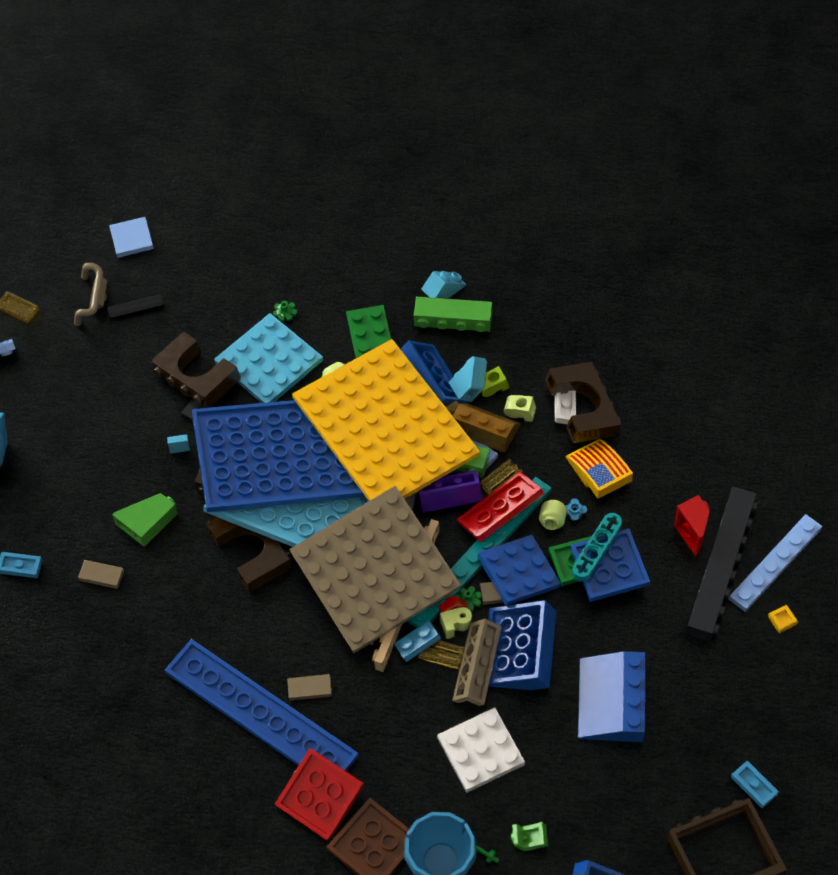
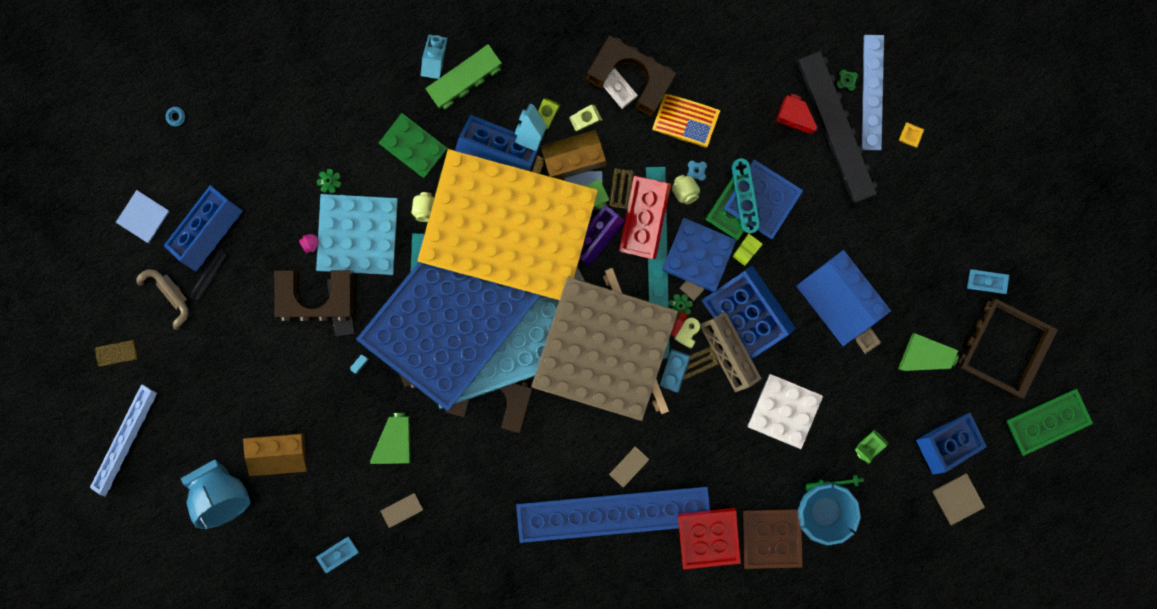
camera: 50 degrees left, 30 degrees up
none -> blue slope [164,185,242,272]
none -> dark azure plate [166,107,185,126]
none -> pearl gold slope [243,433,307,476]
none -> dark pink plate [299,234,319,253]
none -> lime leg [733,234,762,266]
none -> green plate [837,70,858,91]
none -> dark tan tile [854,327,881,354]
none -> bright green slope [898,334,959,371]

